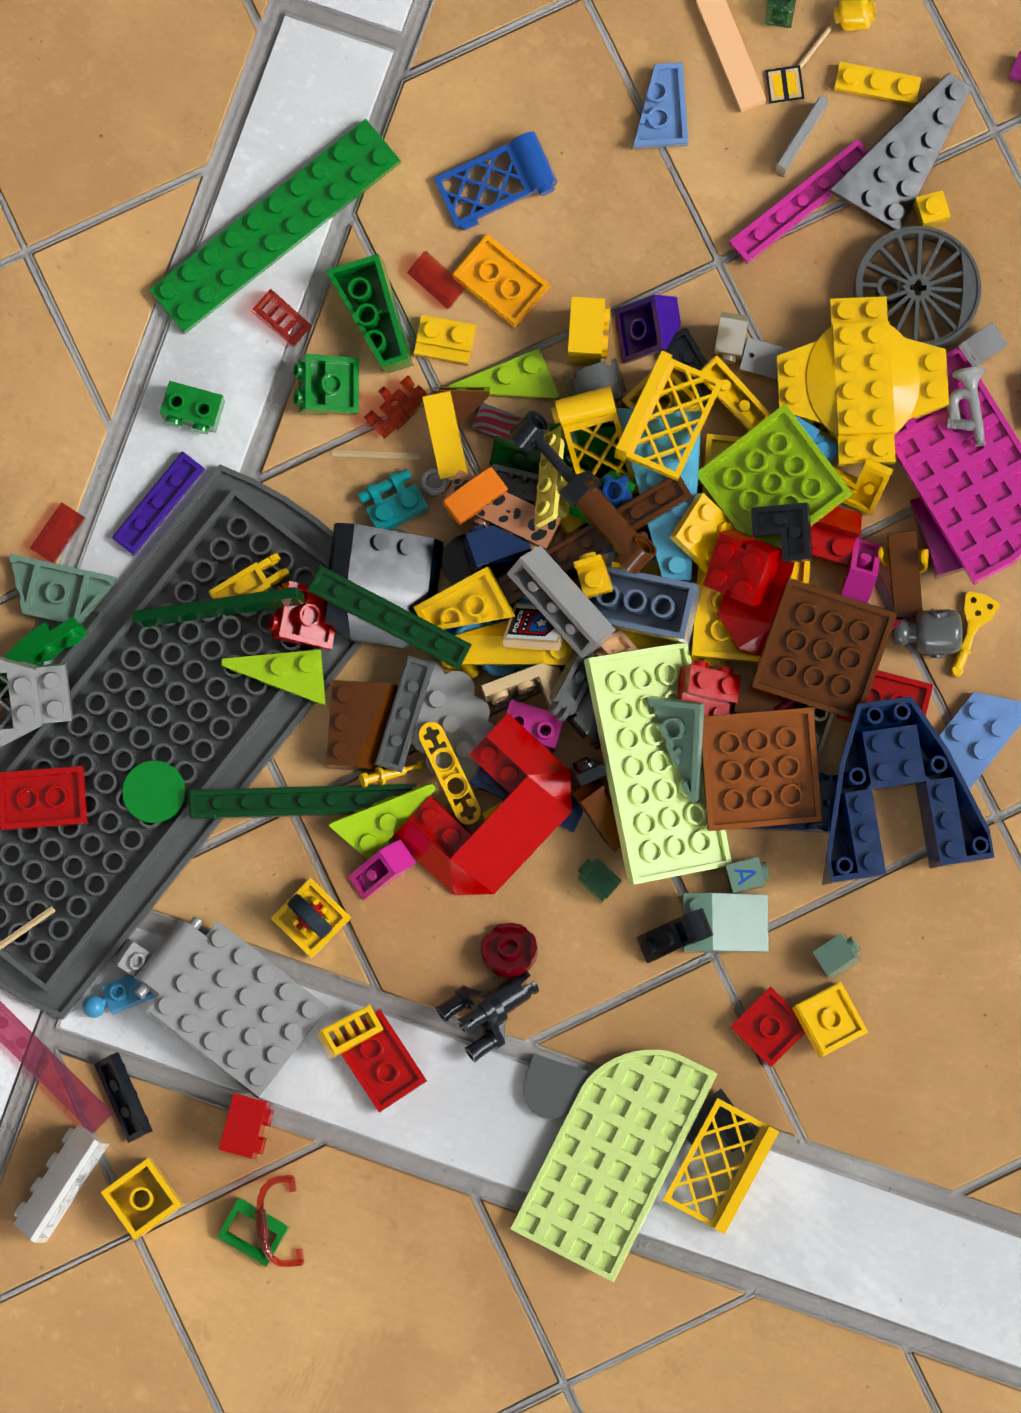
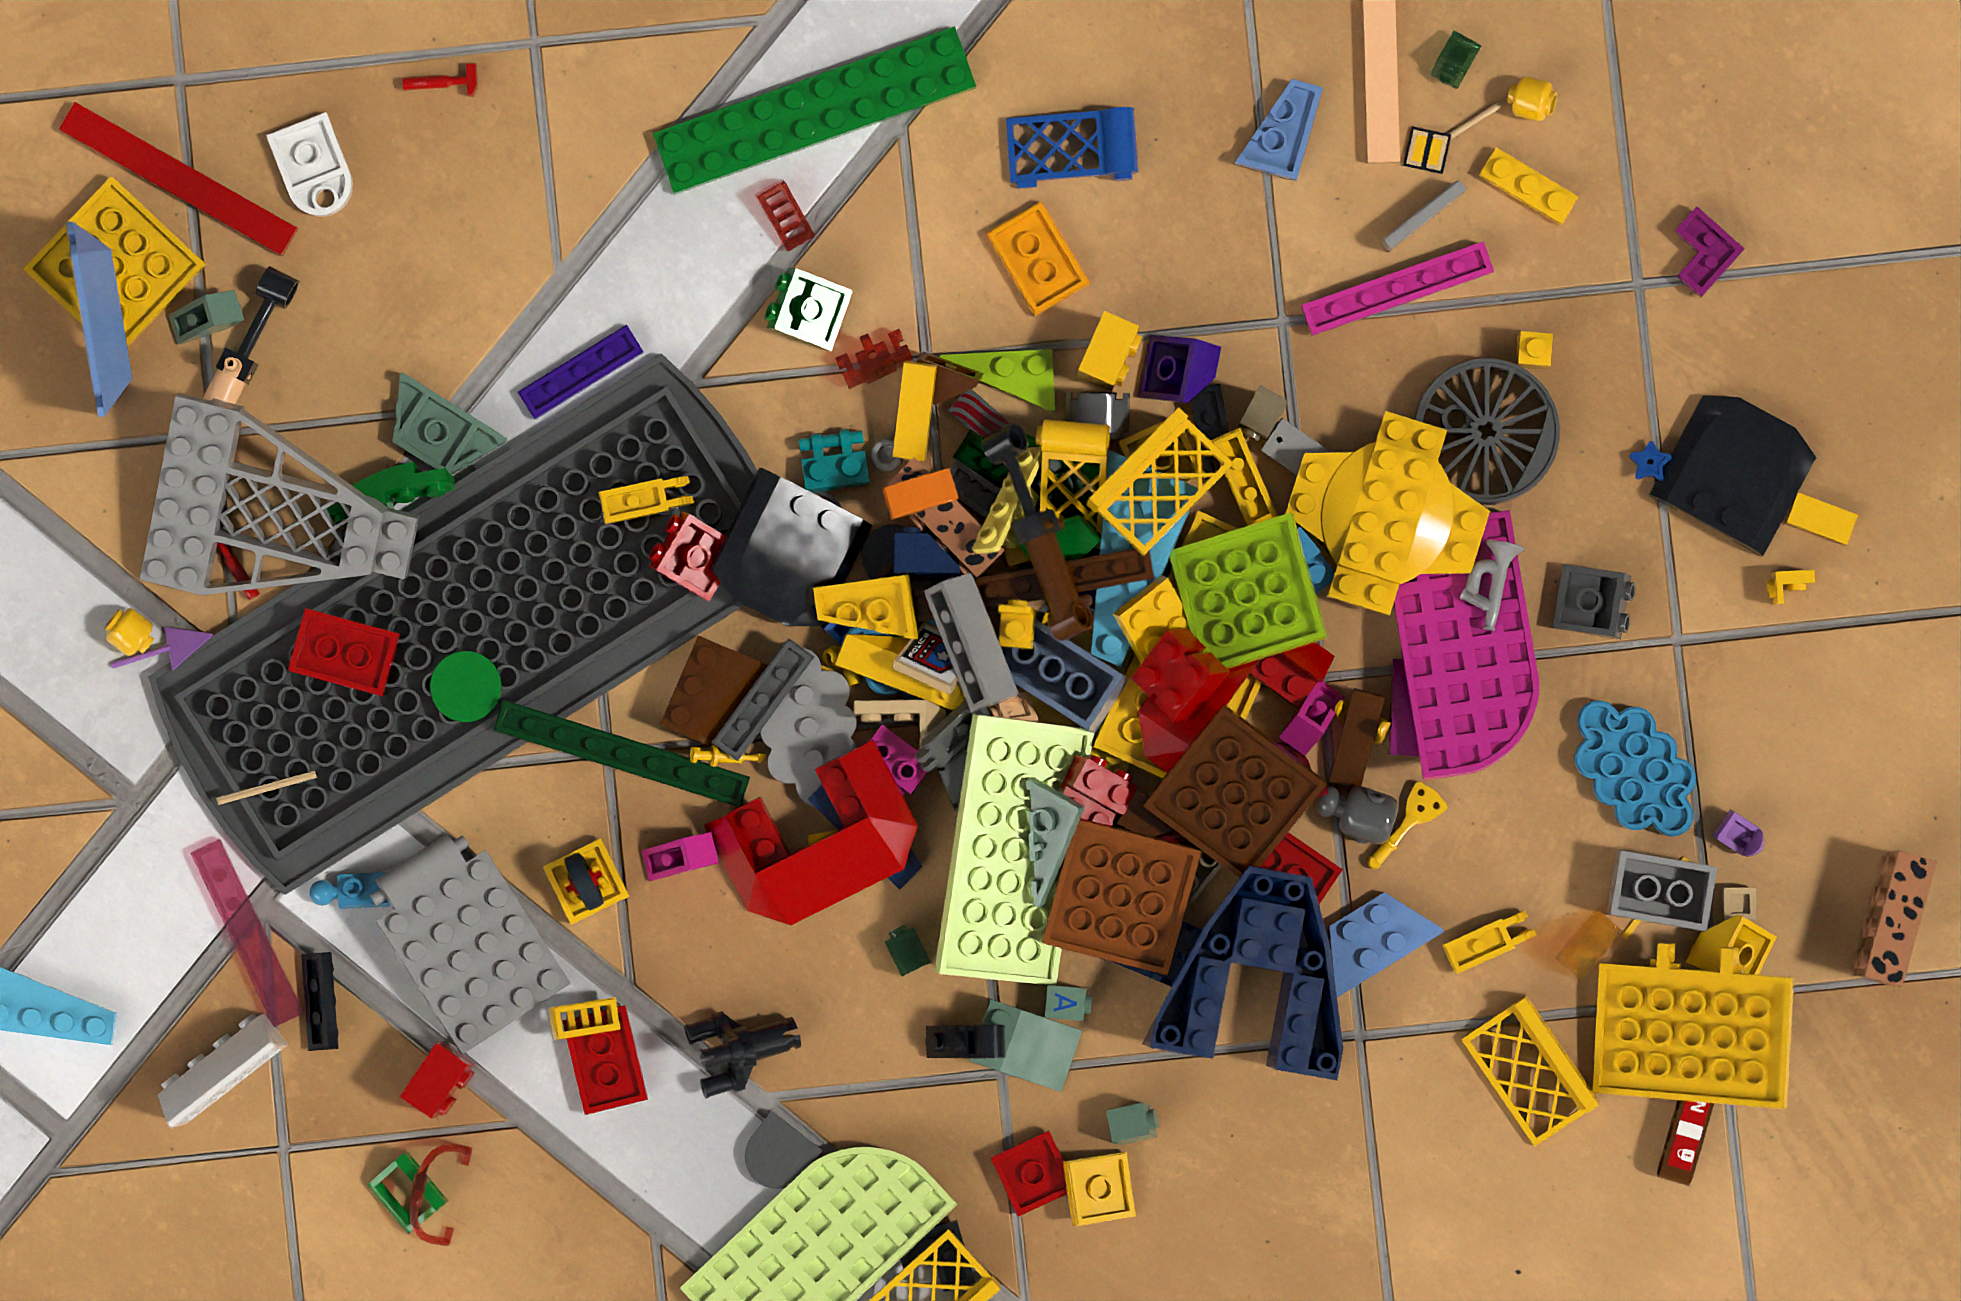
camera: 20 degrees right, 5 degrees up
clear red tile [30,502,86,563] -> none
yellow brick [101,1158,185,1240] -> none
light grey bracket [112,939,153,977] -> none
dark green tile [132,587,305,628] -> none
green brick [160,381,225,434] -> none
lime wing [222,649,326,705] -> none
dark green tile [307,565,472,670] -> none
green wedge [325,254,414,374] -> none
lime wing [328,782,437,859] -> none
tan piece [331,450,420,459] -> none
clear red tile [407,251,467,309] -> none
yellow plate [414,314,476,366] -> none
yellow beam [418,721,481,825] -> none
dark red tile [481,923,538,977] -> none
black plate [569,756,607,786] -> none
reddish brown window [571,779,621,852] -> none
blue plate [602,475,633,508] -> none
black plate [751,502,813,563] -> none
wing [827,73,972,231] -> none
yellow plate [834,458,893,516] -> none
light grey bracket [958,322,1008,367] -> none

